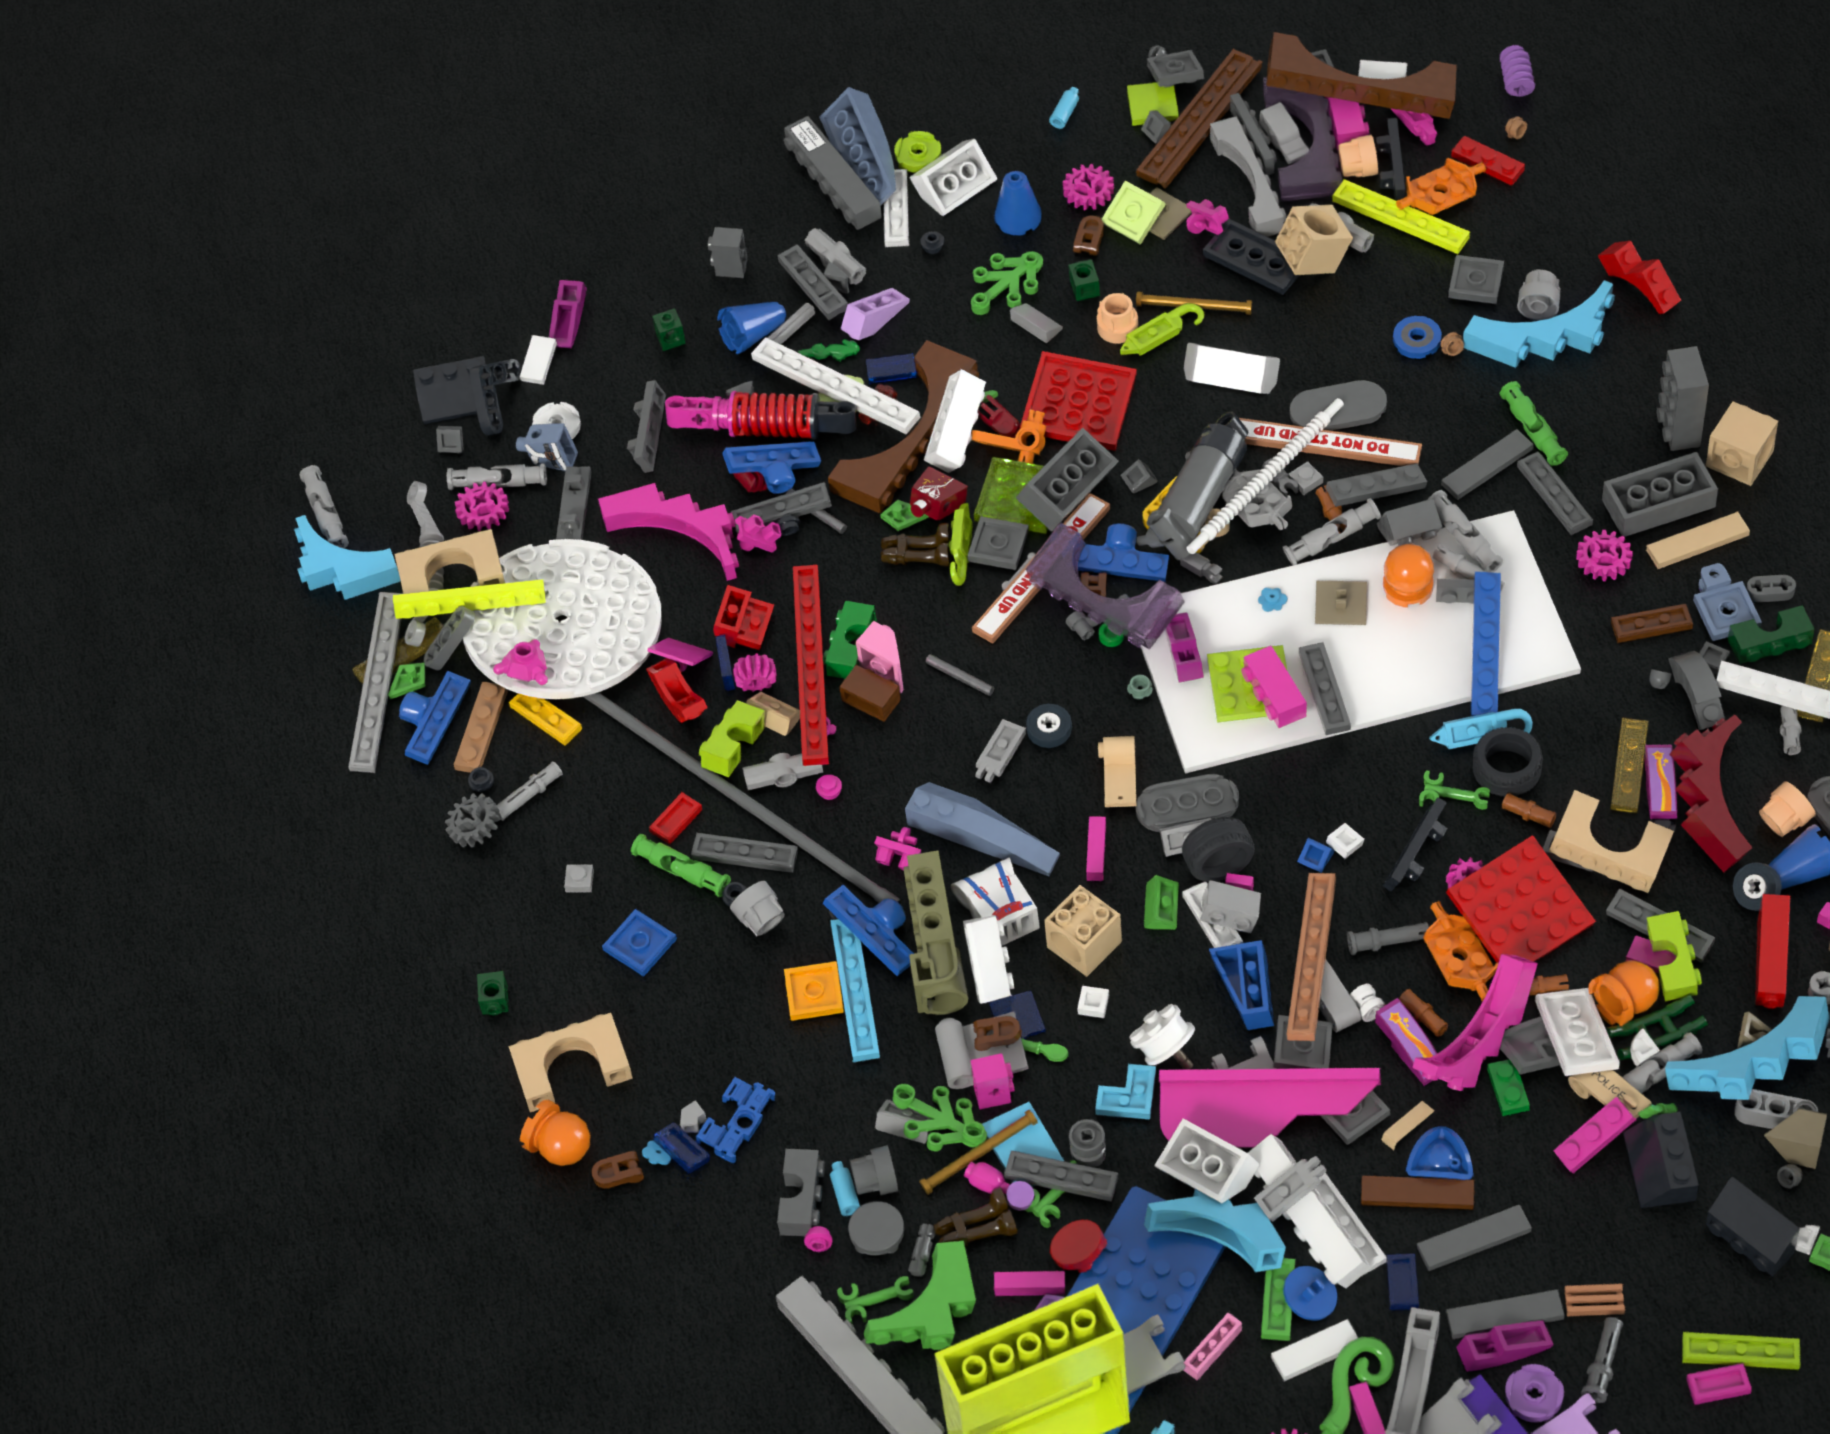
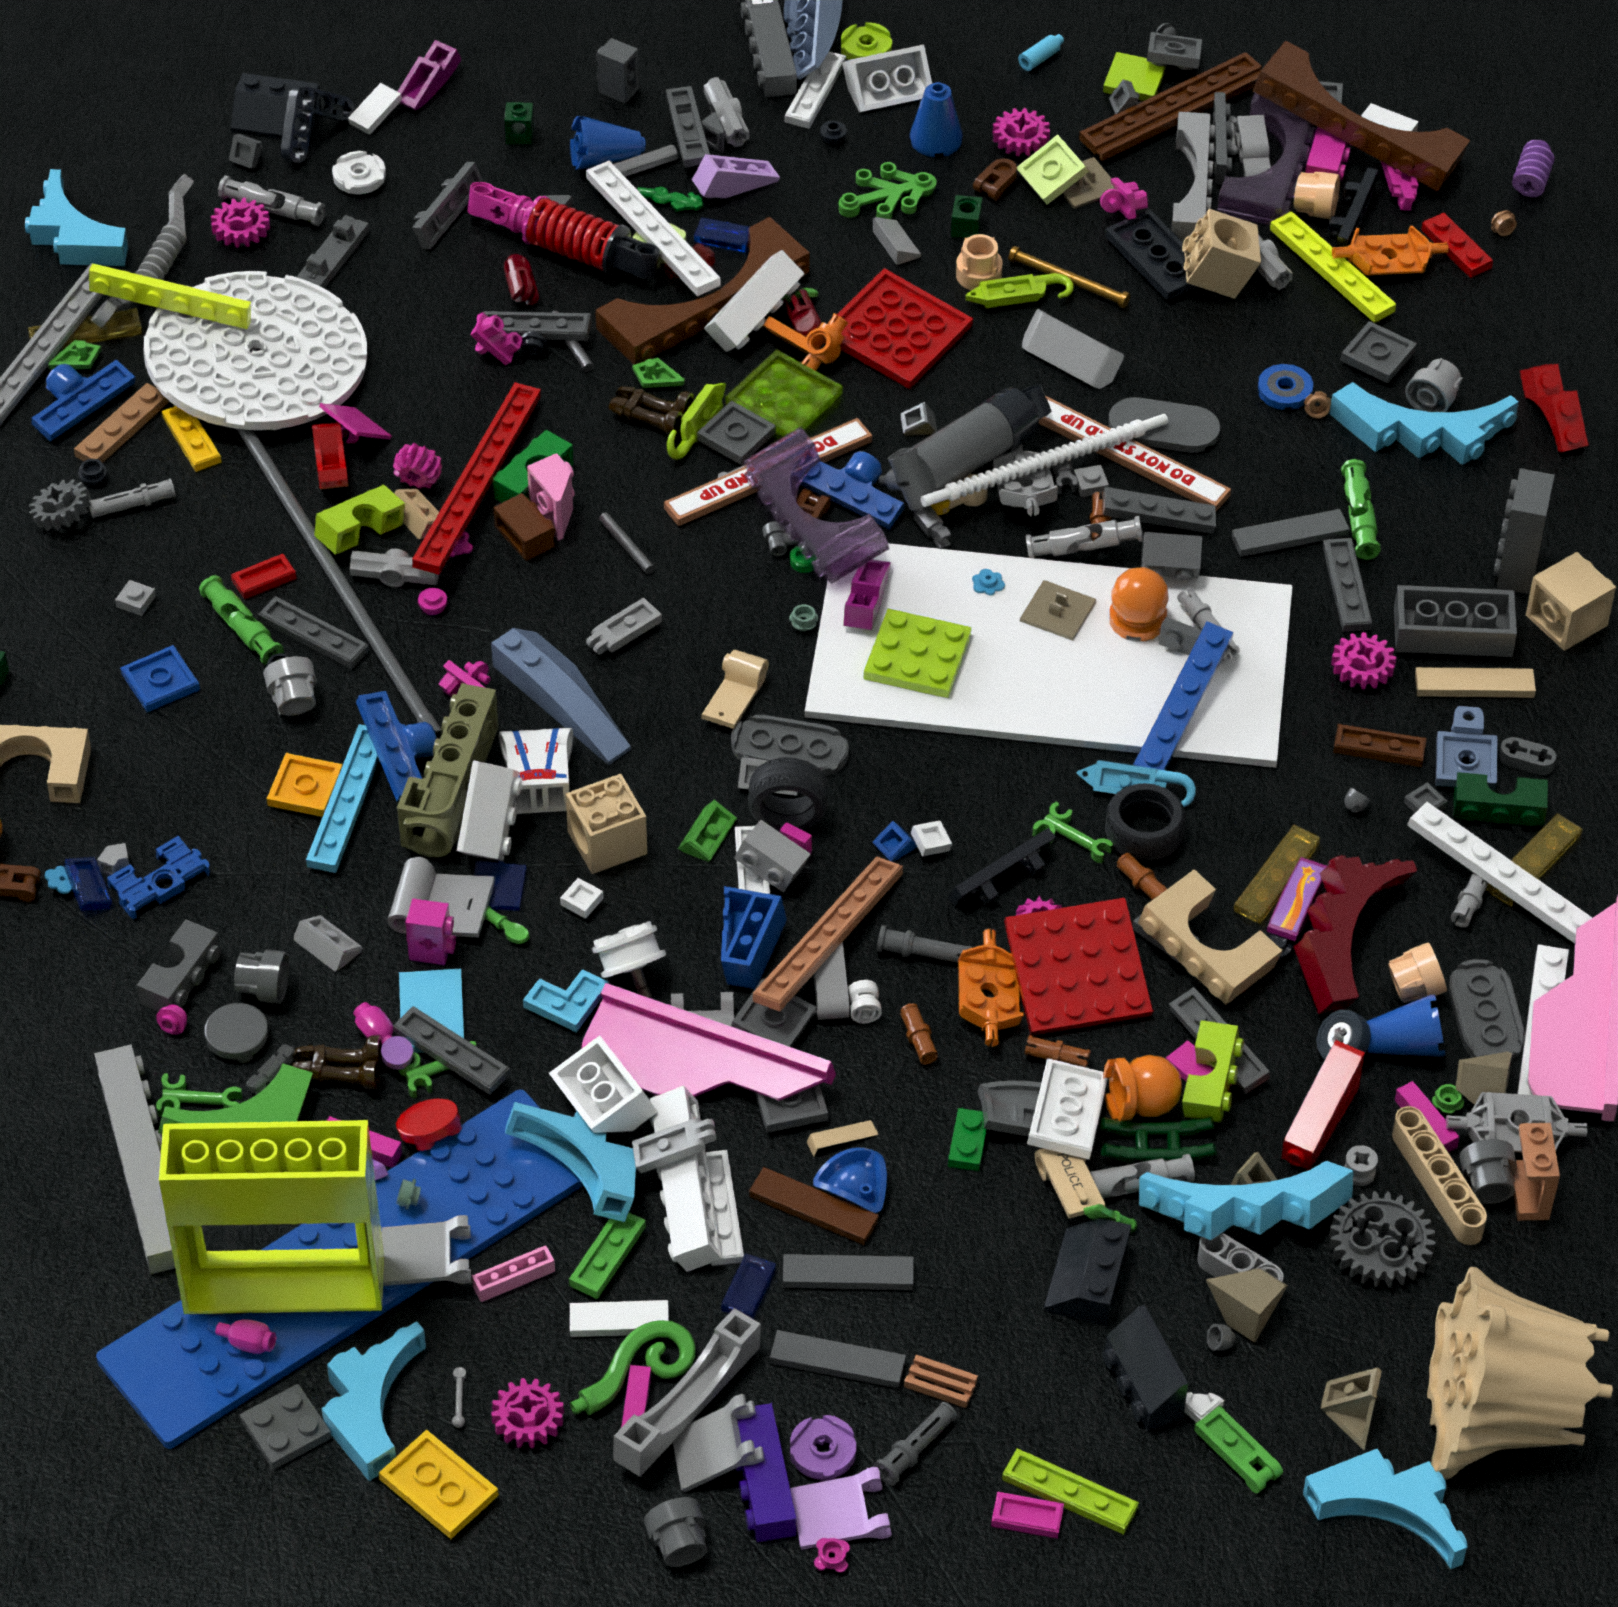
camera: 15 degrees right, 5 degrees down
light grey piece [299,466,349,549] -> none
tan arch [395,529,505,594] -> none
dark grey beam [424,606,475,670] -> none
dark pink rock [493,639,548,685] -> none
sand blue torso [516,423,578,471] -> none
dark pink arch [598,483,739,581] -> none
red brick [713,585,774,650] -> none
clear blue tile [715,634,735,691] -> none
blue plate [722,442,821,494] -> none
medium azure cylinder [830,1161,860,1216] -> none
bright green plant [893,1084,987,1151] -> none
dark red torso [910,466,968,520] -> none
pearl gold bar [919,1109,1038,1194] -> none
reddish brown plate [973,1016,1022,1051] -> none
dark grey brick [1016,428,1119,531] -> none
black bush [1026,704,1072,748] -> none
dark grey wheel [1069,1119,1106,1168] -> none
dark pink piece [1086,817,1106,881] -> none
dark pink brick [1241,645,1307,728] -> none
blue piece [1283,1266,1337,1320] -> none
dark grey plate [1299,642,1351,735] -> none
slope [1375,998,1437,1086] -> none
dark pink arch [1413,954,1538,1091] -> none
light grey piece [1428,490,1503,573] -> none
magenta slope [1457,1320,1553,1372] -> none
dark pink plate [1554,1097,1636,1173] -> none
white tile [1631,1029,1660,1066] -> none
dark grey arch [1668,651,1725,730] -> none

